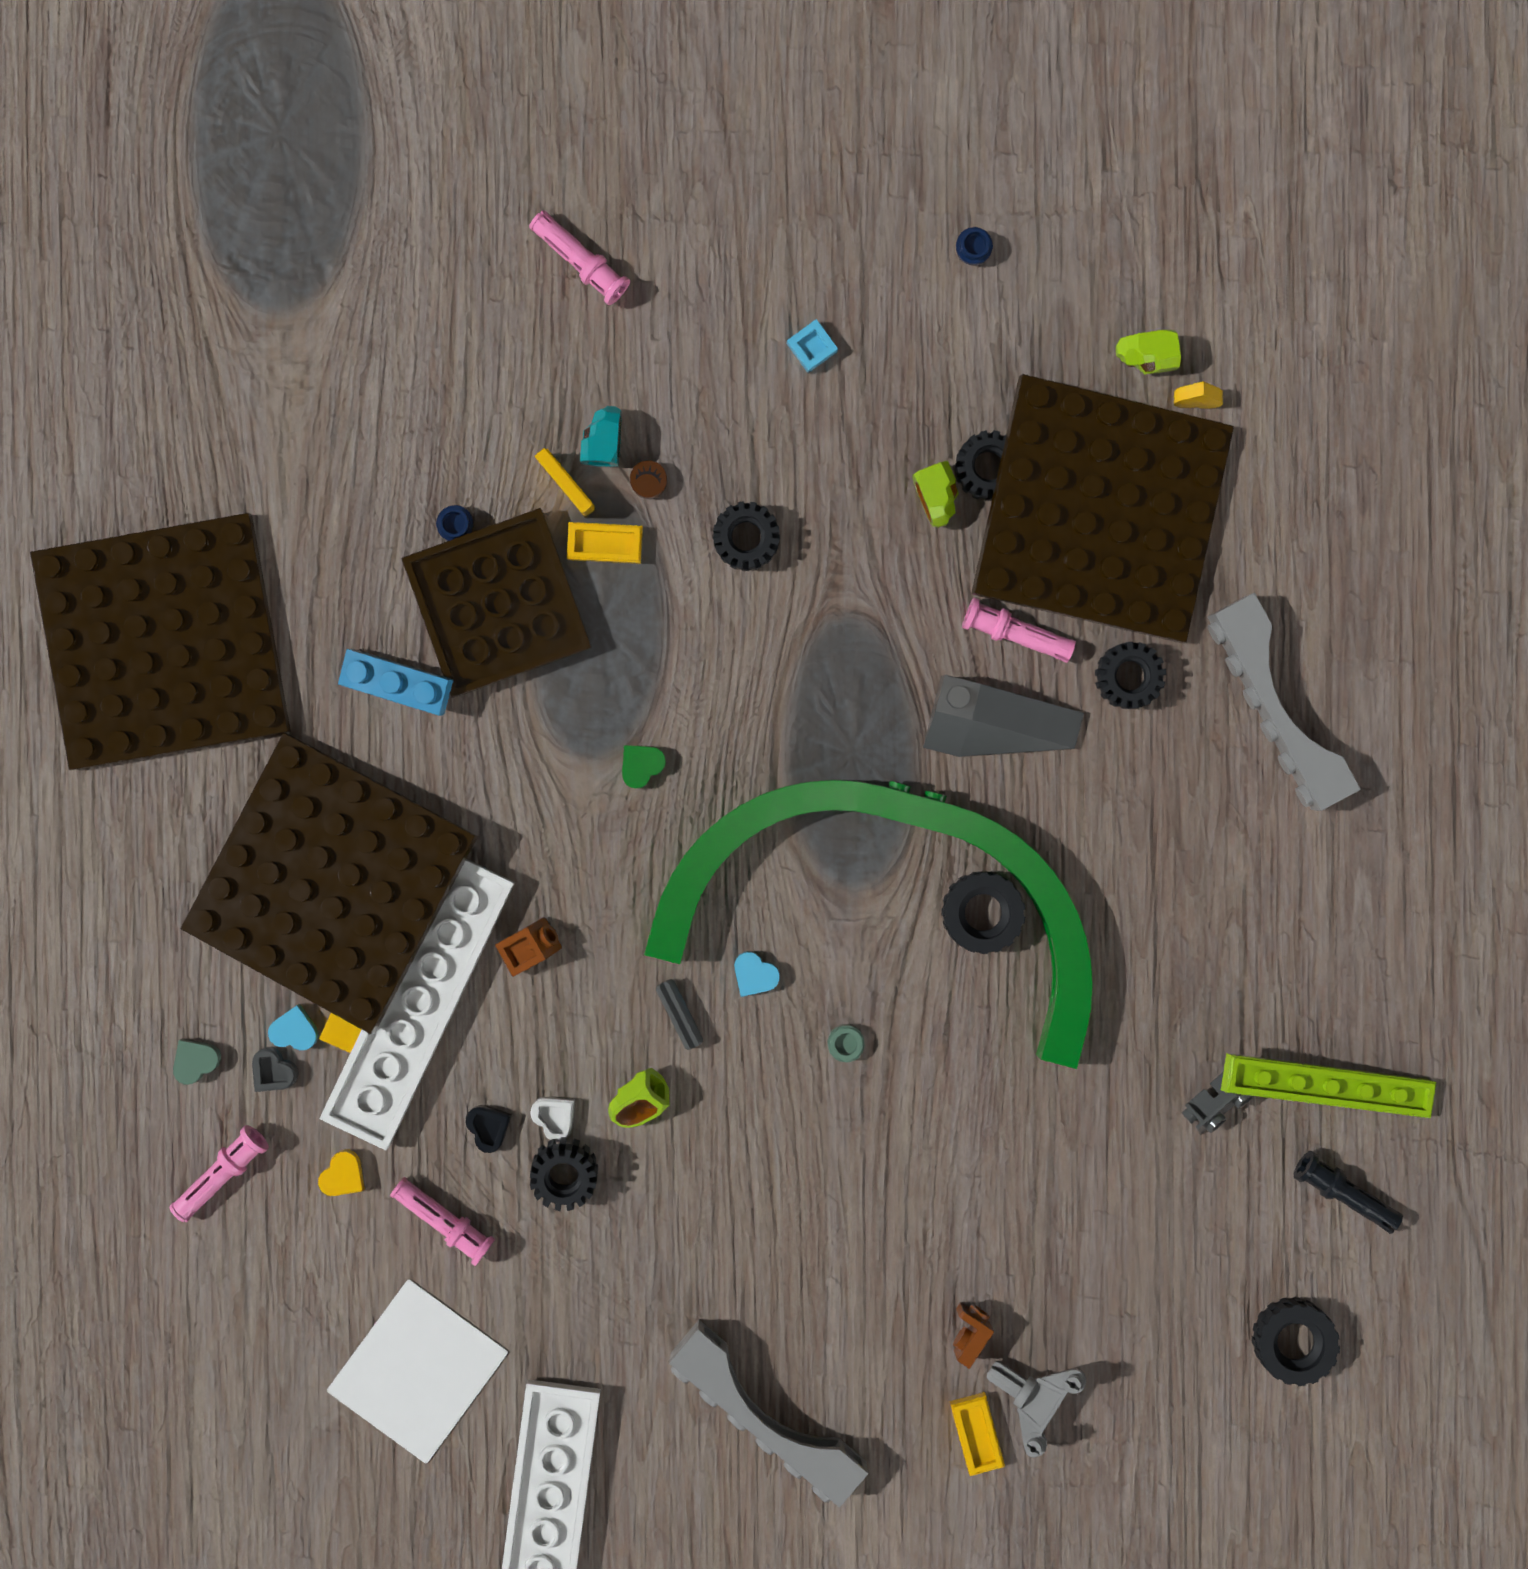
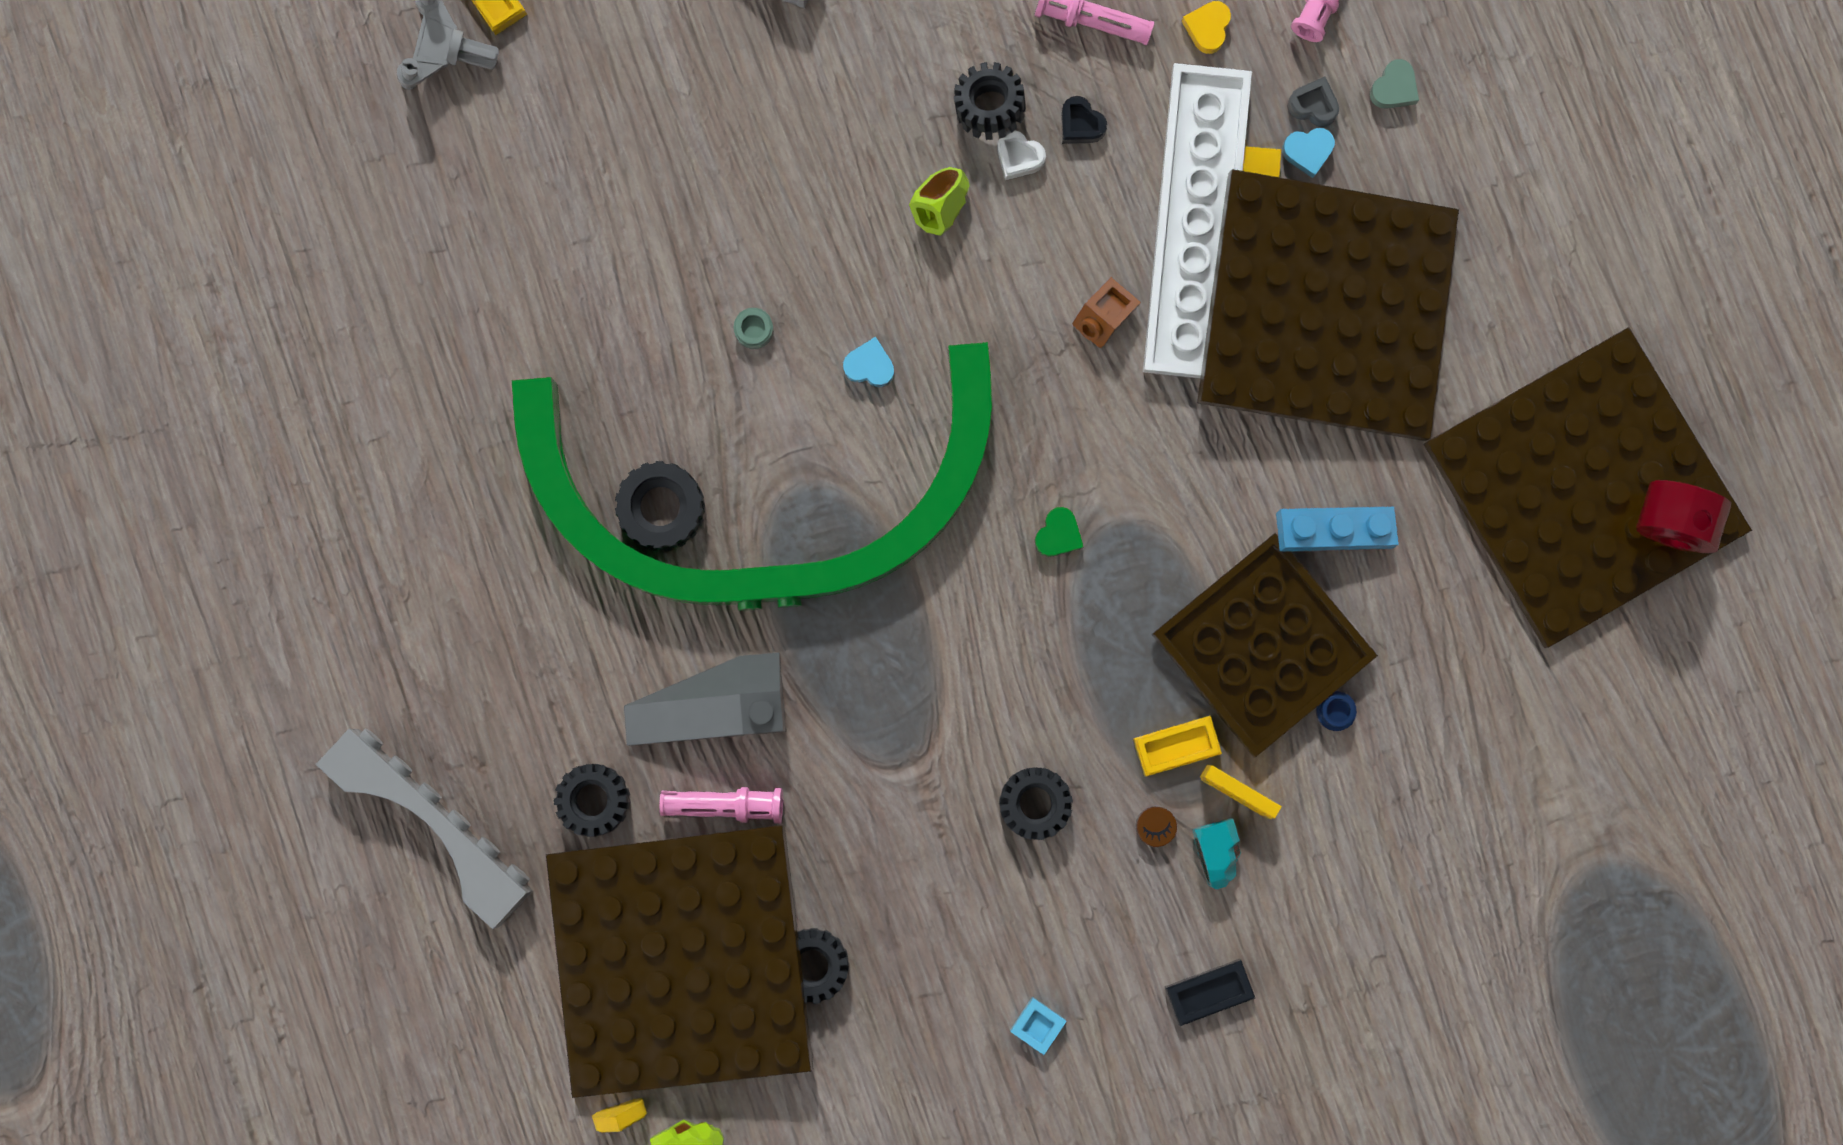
camera: 160 degrees right, 5 degrees down
bright pink pin [529,210,630,305] -> none
dark grey axle [656,979,703,1050] -> none
lime rock [912,460,959,528] -> none
dark orange bracket [953,1302,994,1369] -> none
dark grey hinge [1182,1072,1253,1135] -> none
lime tile [1221,1053,1436,1118] -> none
black tyre [1251,1297,1340,1386] -> none
black pin [1294,1151,1403,1234] -> none
none -> black tile [1165,959,1255,1026]
none -> dark red piece [1636,480,1731,553]

